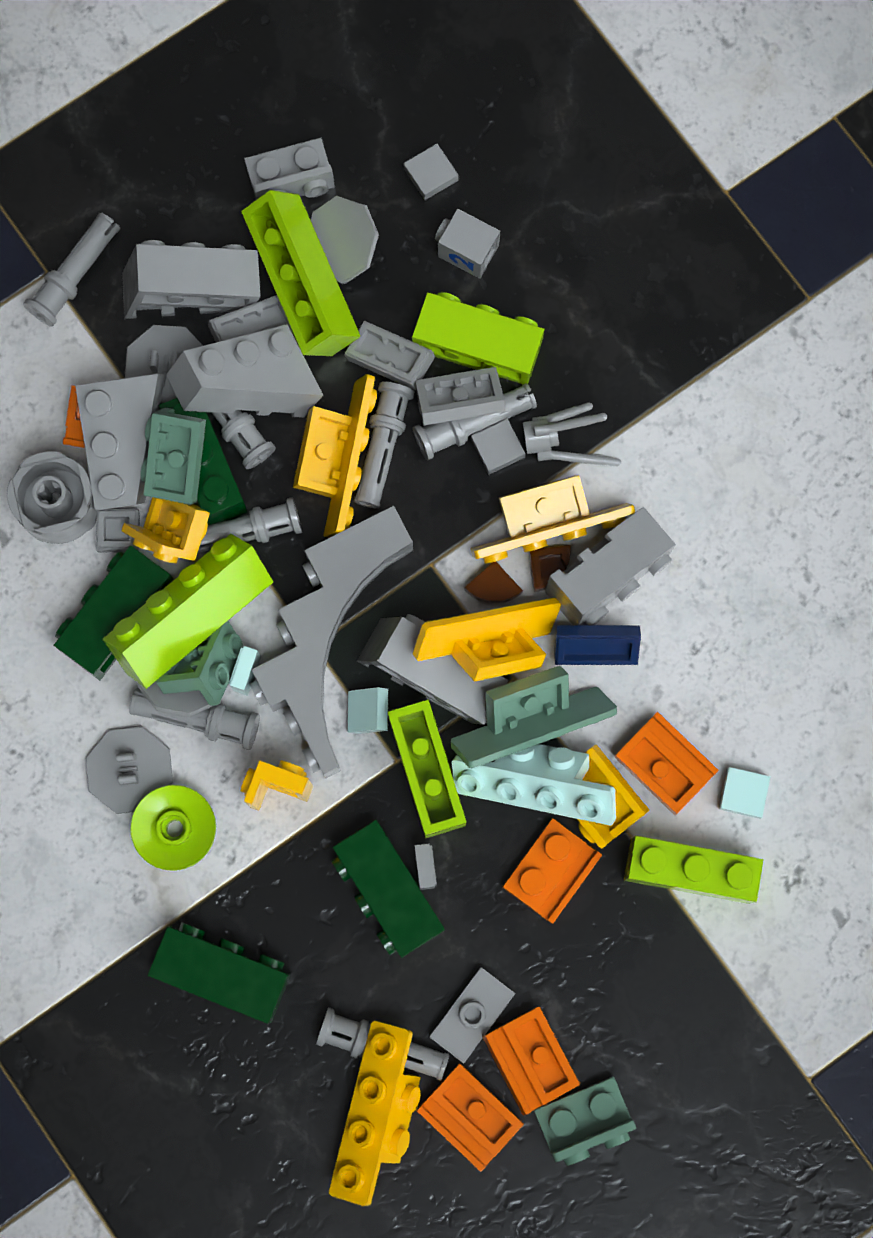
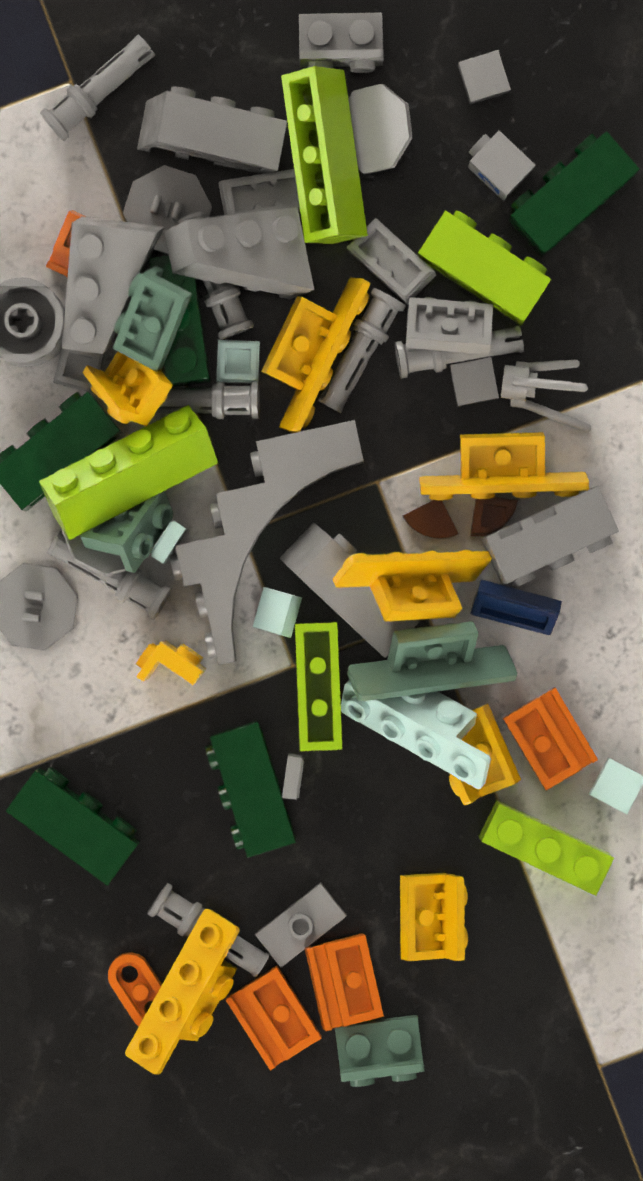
camera: 15 degrees right, 10 degrees up
lime dish [130,785,216,871] -> none
orange plate [502,818,602,924] -> none
none -> orange plate [108,952,162,1027]
none -> light aqua tile [216,340,260,384]
none -> yellow bracket [400,873,468,961]
none -> dark green brick [508,131,640,258]

